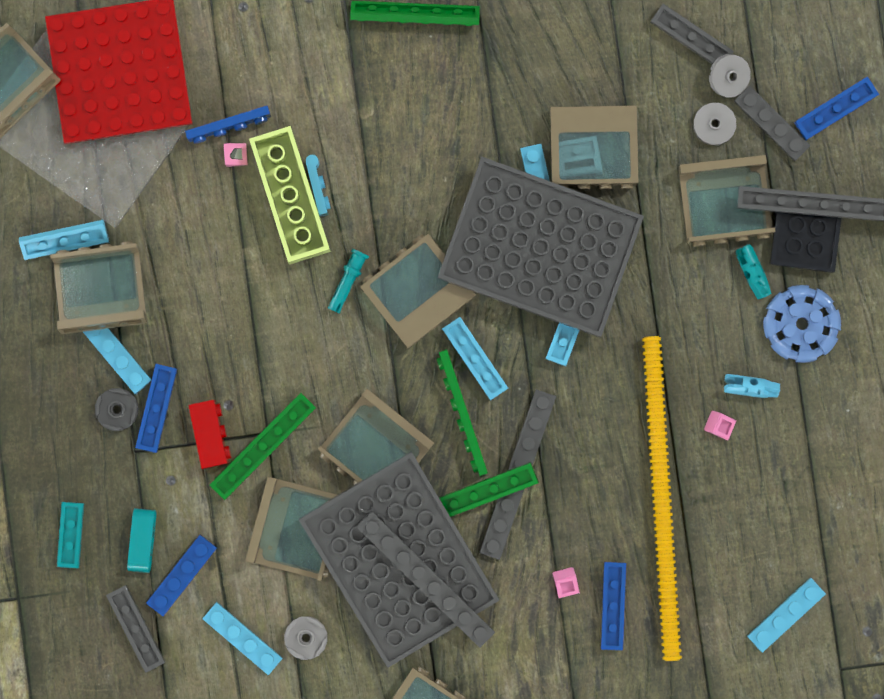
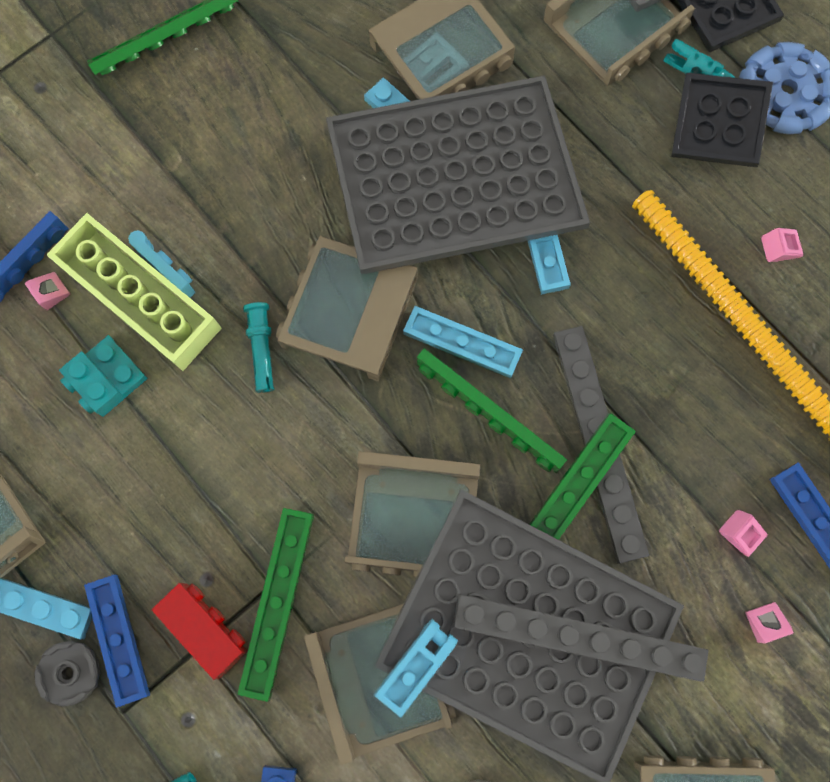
camera: 25 degrees left, 10 degrees down
medium azure hinge [724,374,780,398] -> none
none -> teal plate [59,335,148,417]
none -> medium azure plate [374,619,458,718]
none -> black plate [671,73,773,168]
none -> bright pink slope [745,602,794,643]

